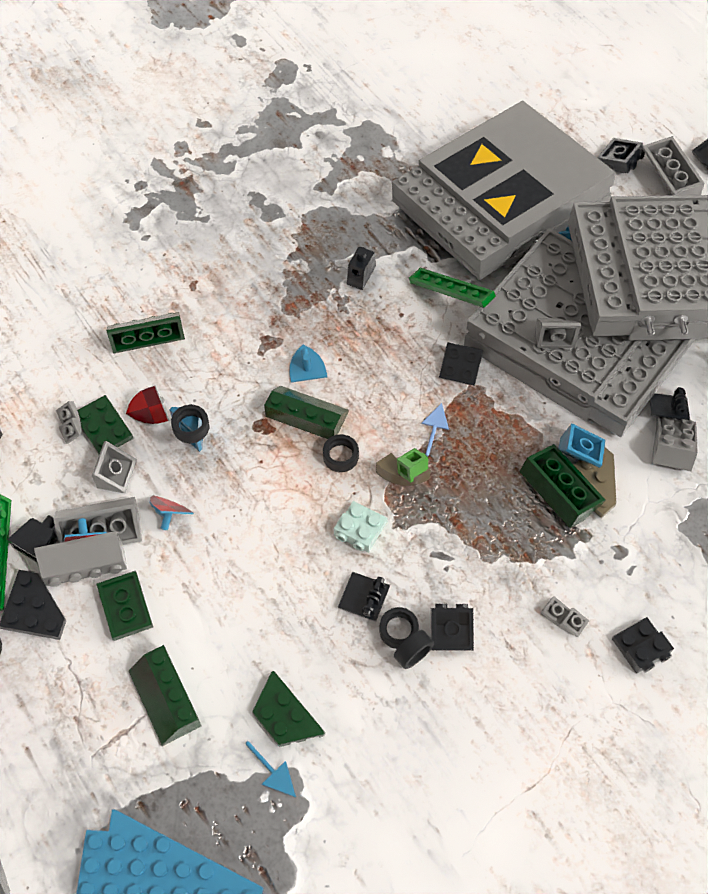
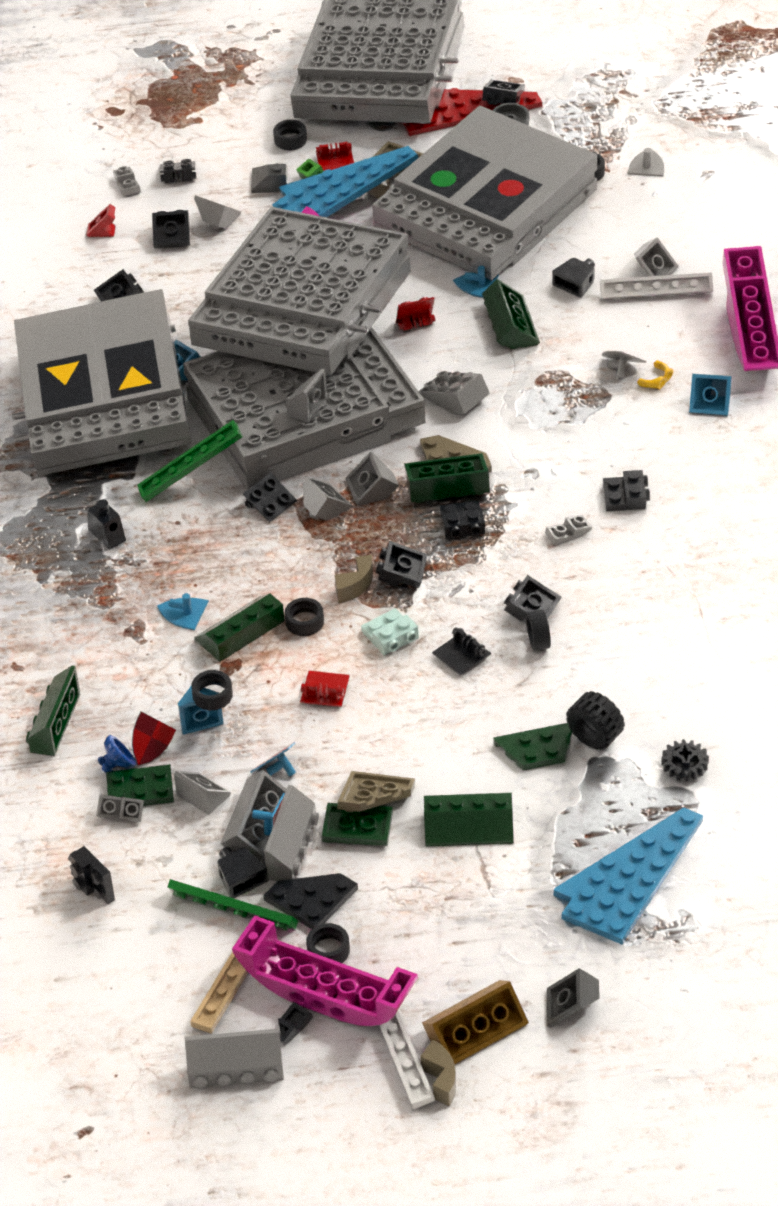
camera: 60 degrees left, 15 degrees down
dark azure piece [245,741,296,797] -> none
black tyre [379,607,419,649] -> none
bright green brick [397,448,428,483] -> none
light blue piece [421,403,449,457] -> none
dark azure slope [559,423,605,468] -> none
light grey slope [642,136,705,195] -> none
black hinge [650,387,690,420] -> none
none -> red slope [86,204,116,237]
none -> blue hair [98,735,136,773]
none -> red hinge [300,670,350,707]
none -> light grey slope [303,476,353,521]
none -> dark tan plate [337,771,415,812]
none -> light grey slope [345,452,399,506]
none -> black plate [375,541,427,588]
none -> black plate [439,501,485,539]
none -> black tyre [566,691,625,750]
none -> black gear [661,739,709,782]

